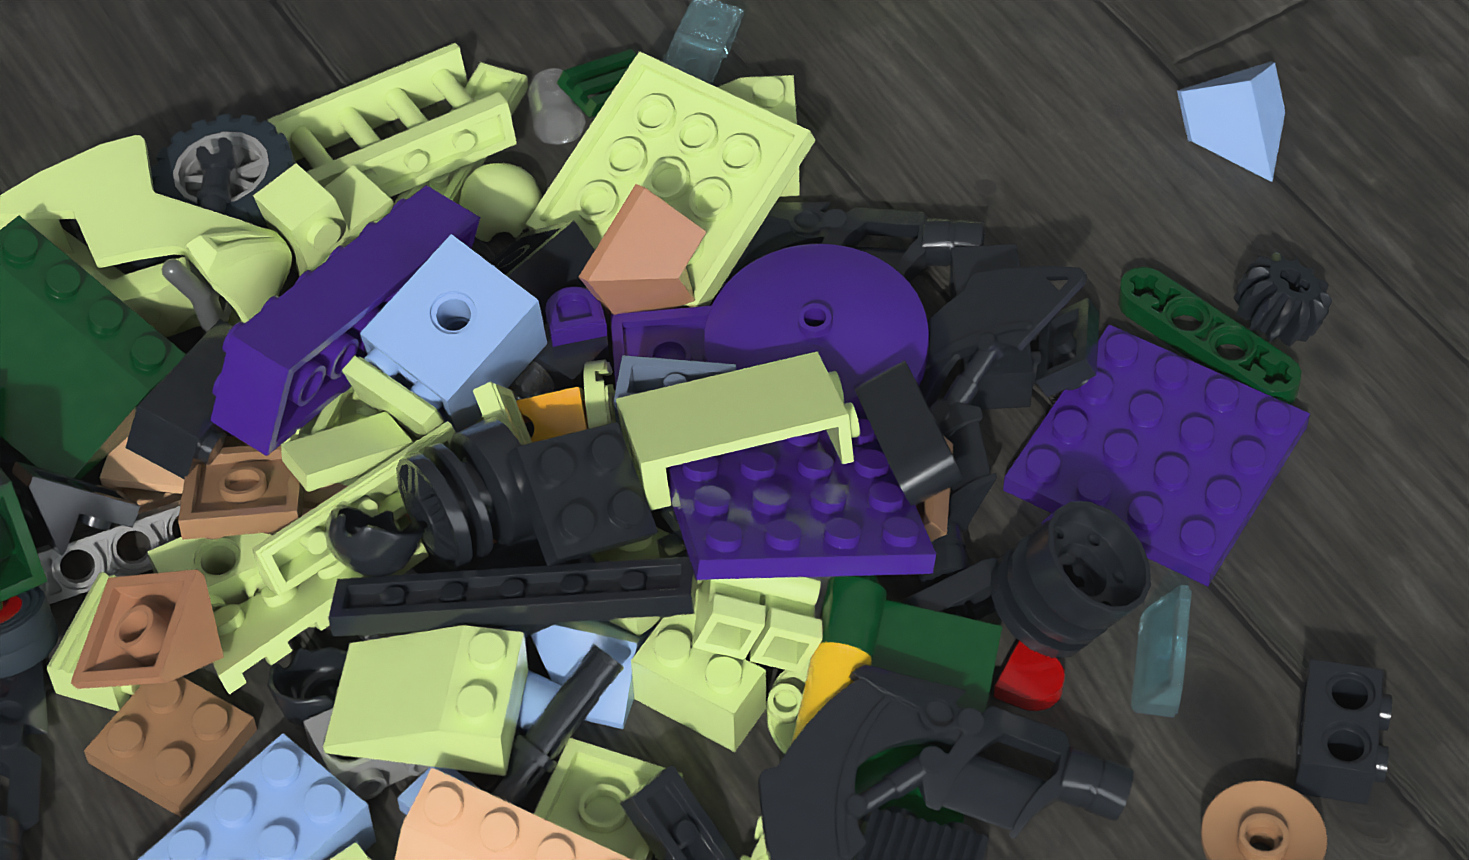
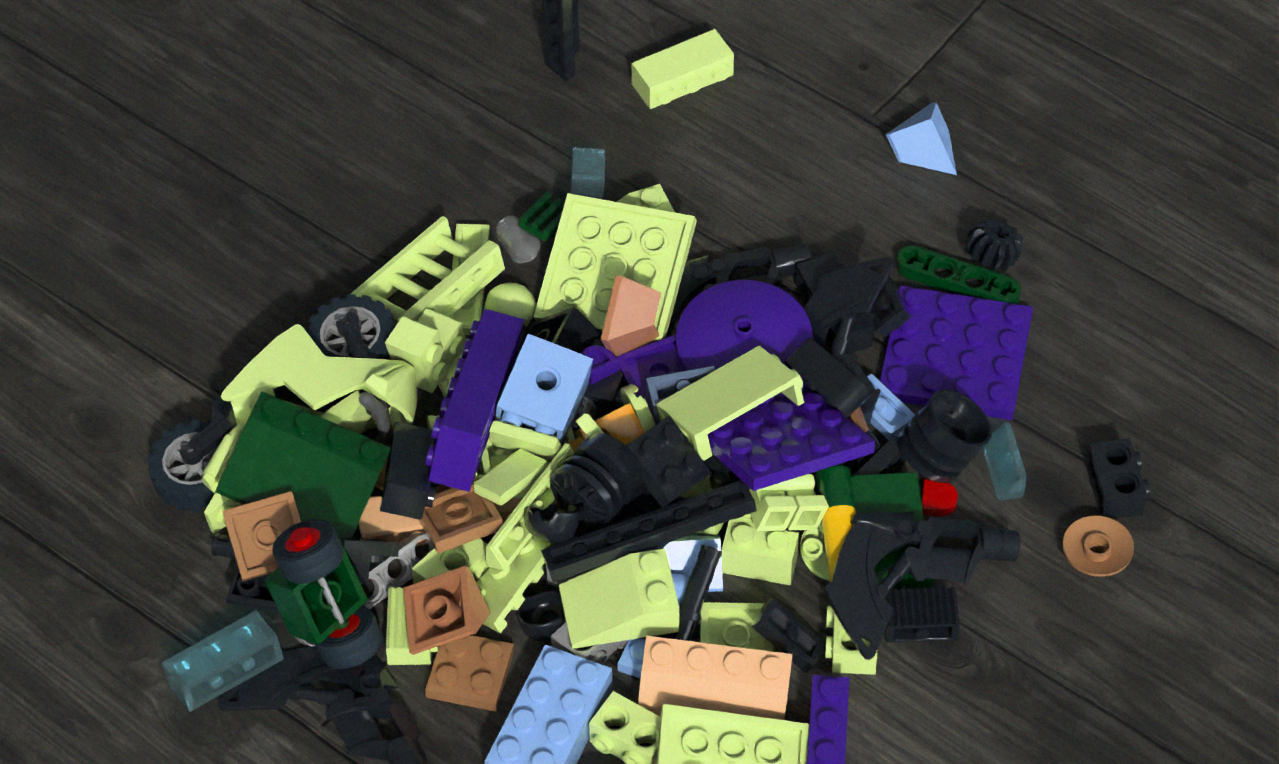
camera: 20 degrees left, 0 degrees up
none -> light blue plate [867,374,915,440]

